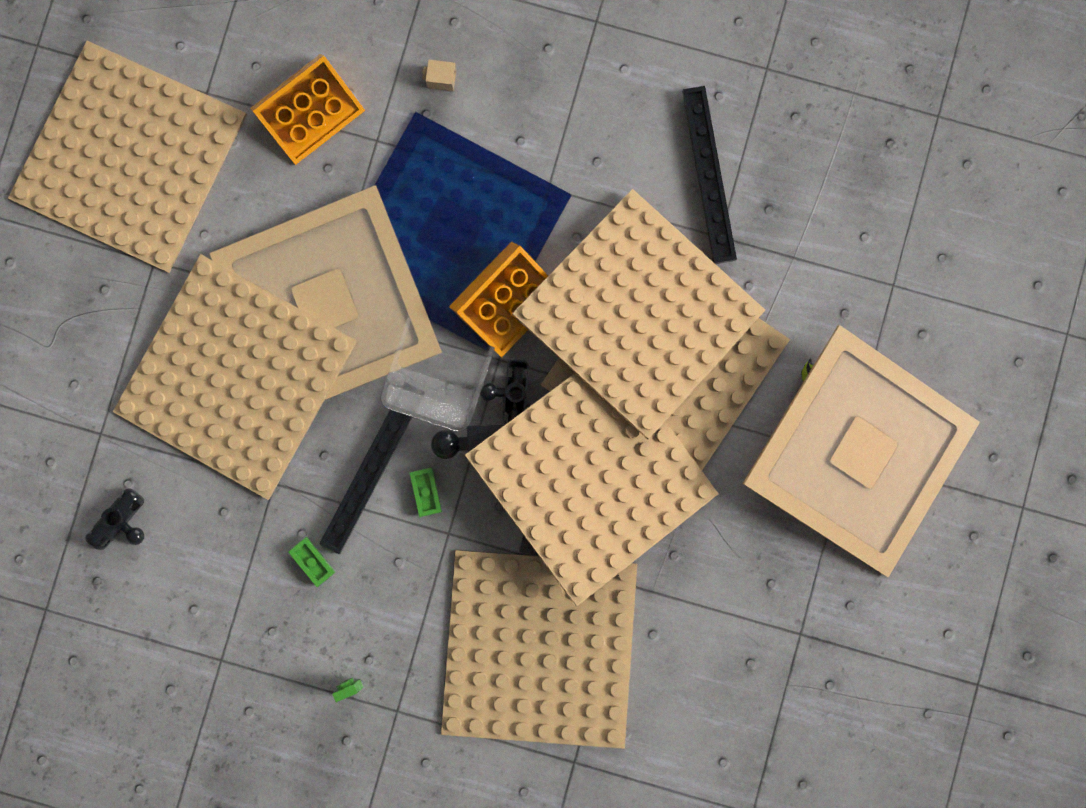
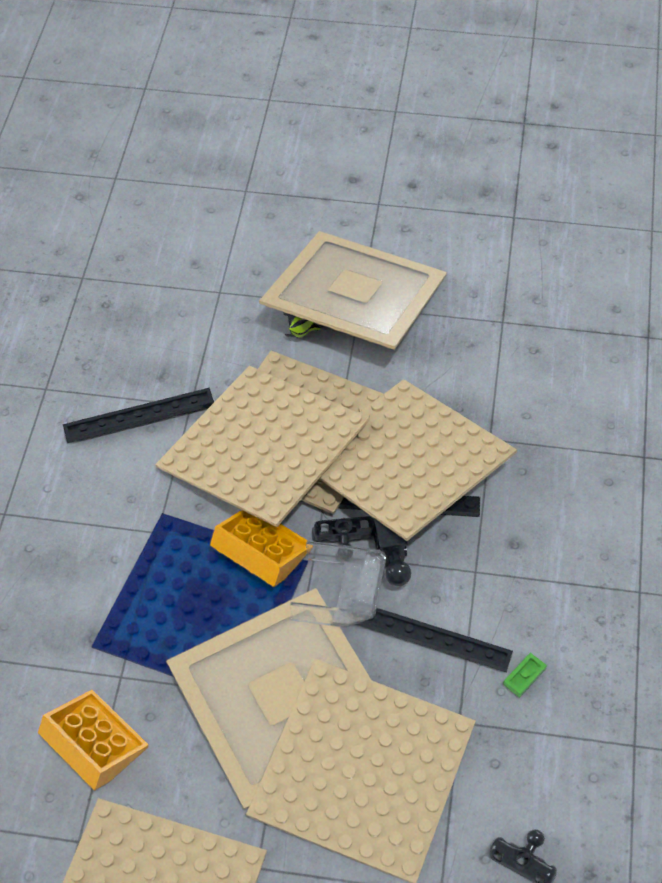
camera: 95 degrees left, 30 degrees down
bright green plate [332,678,364,702] -> none
bright green plate [409,467,442,517] -> none
tan brick [423,59,457,91] -> none
tan baseplate [441,550,637,749] -> none

